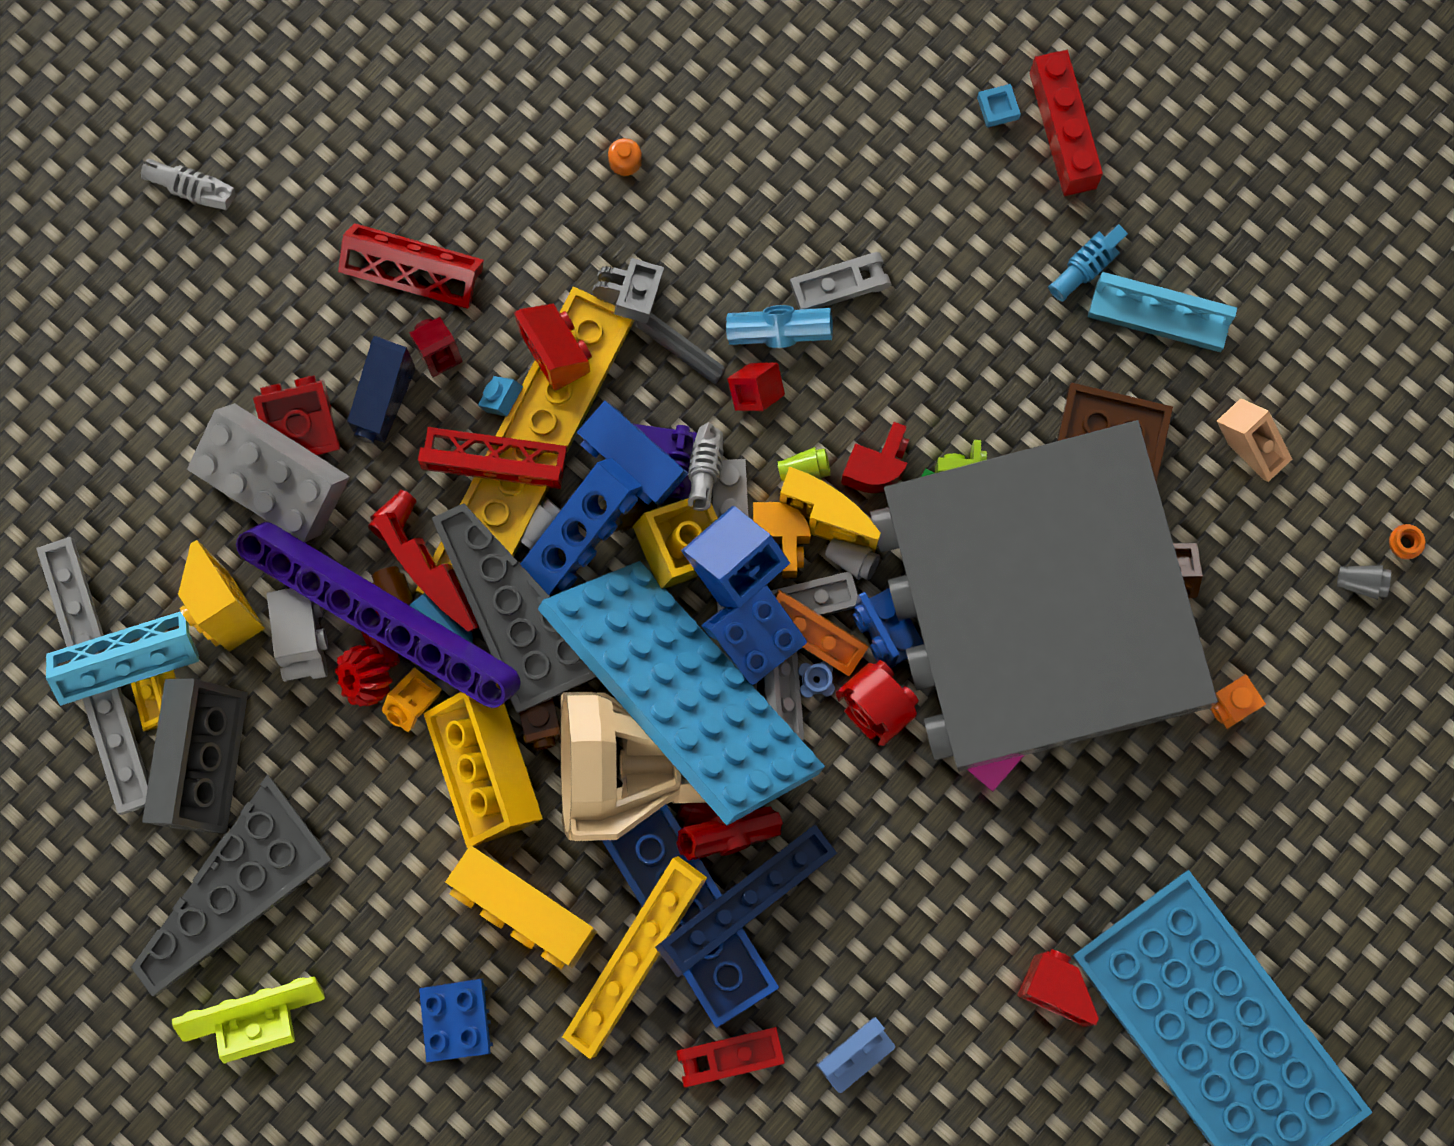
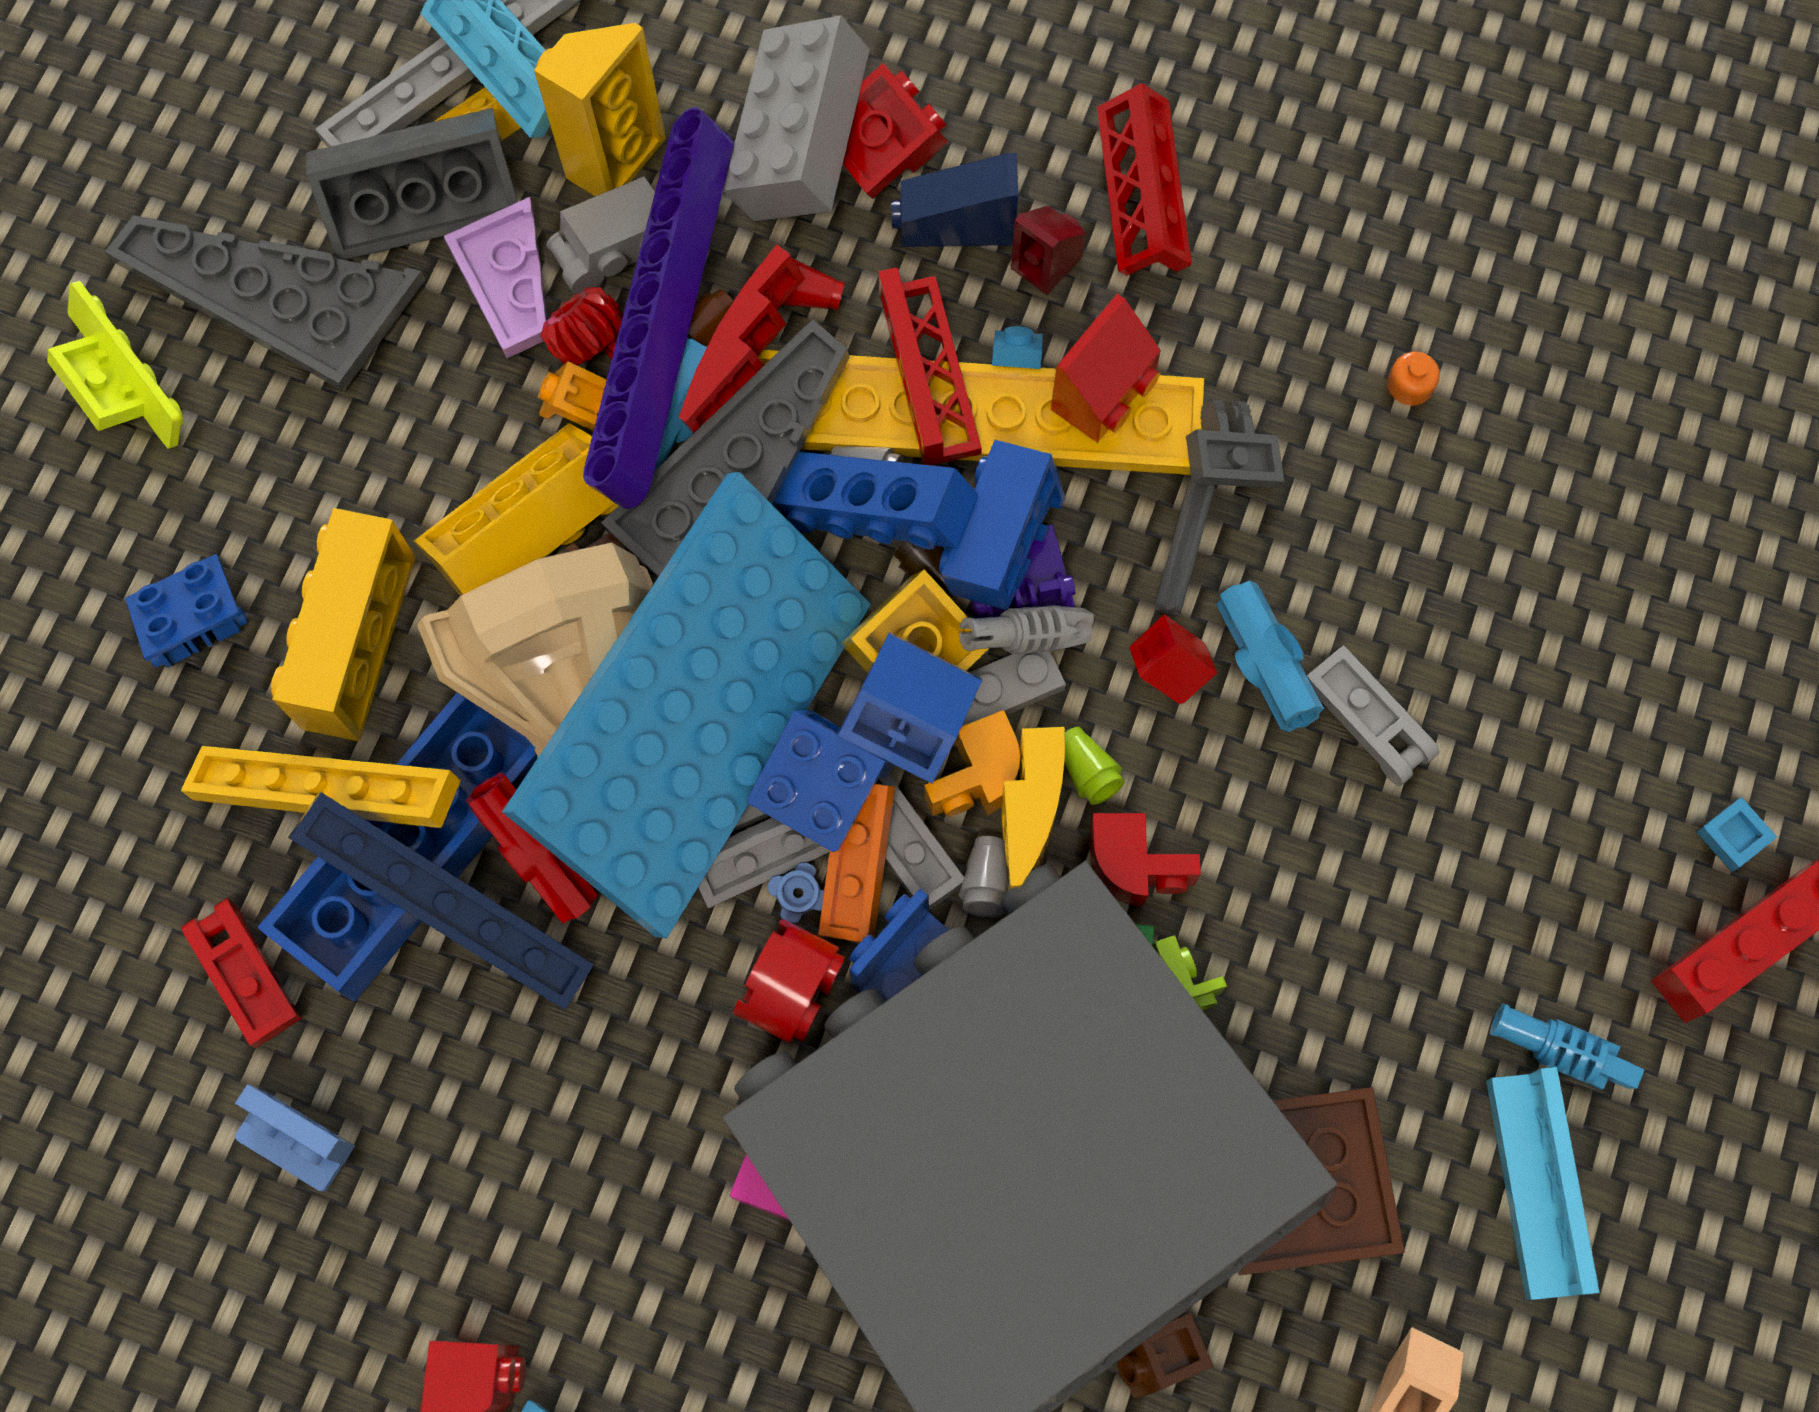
camera: 70 degrees right, 5 degrees down
none -> lavender wing [444,197,548,359]

